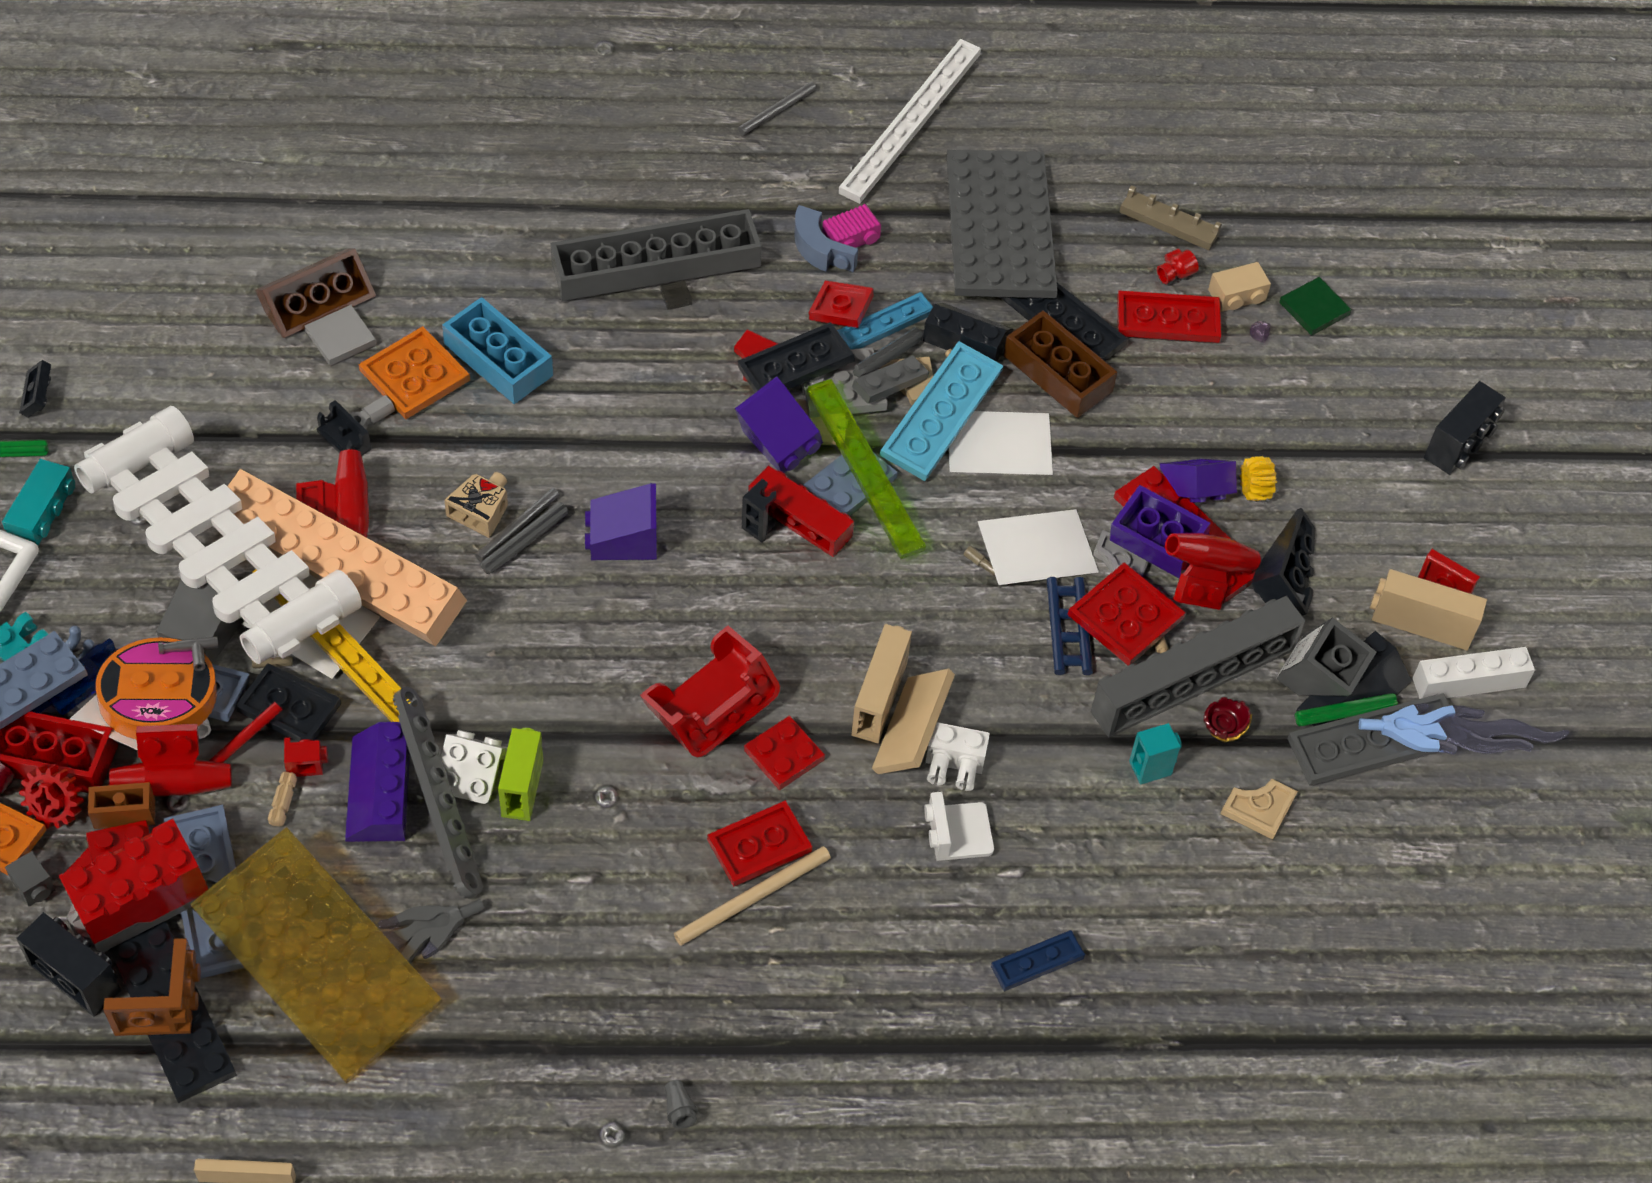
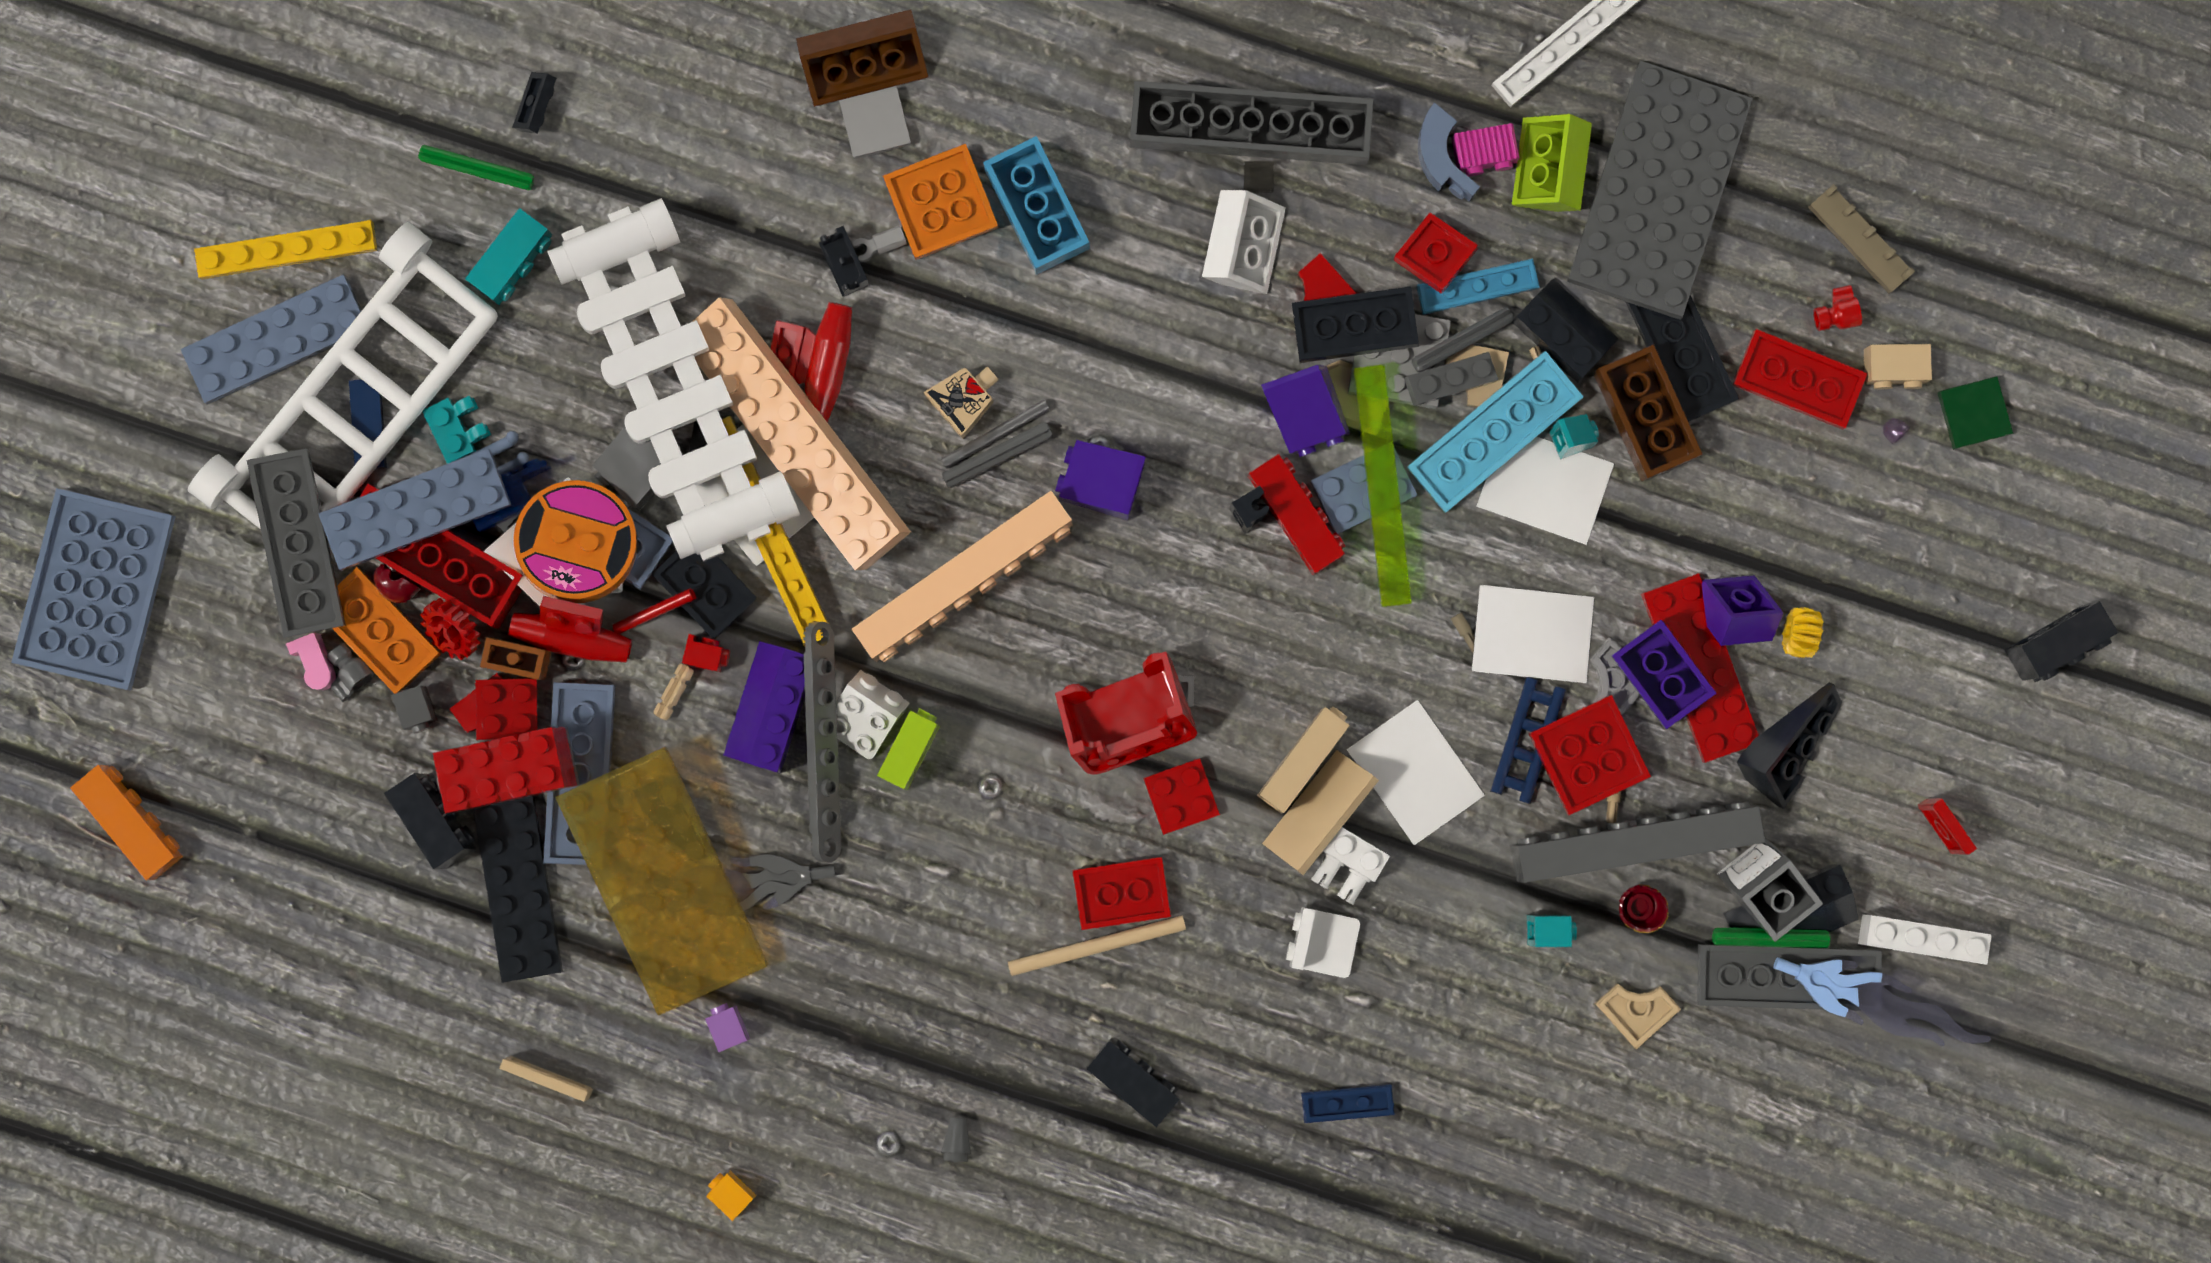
camera: 25 degrees right, 30 degrees up
dark orange bracket [103,938,201,1036] -> none
flat silver piece [158,637,218,671] -> none
red plate [1165,533,1261,610] -> none
tan brick [1370,569,1487,651] -> none
none -> medium lavender brick [705,1003,750,1052]
none -> light nougat brick [852,491,1073,663]
none -> black brick [1086,1039,1180,1128]
none -> white slope [1202,190,1286,294]
none -> white sticker [1347,700,1485,845]
none -> lime slope [1512,114,1592,212]
none -> teal slope [1549,414,1599,460]

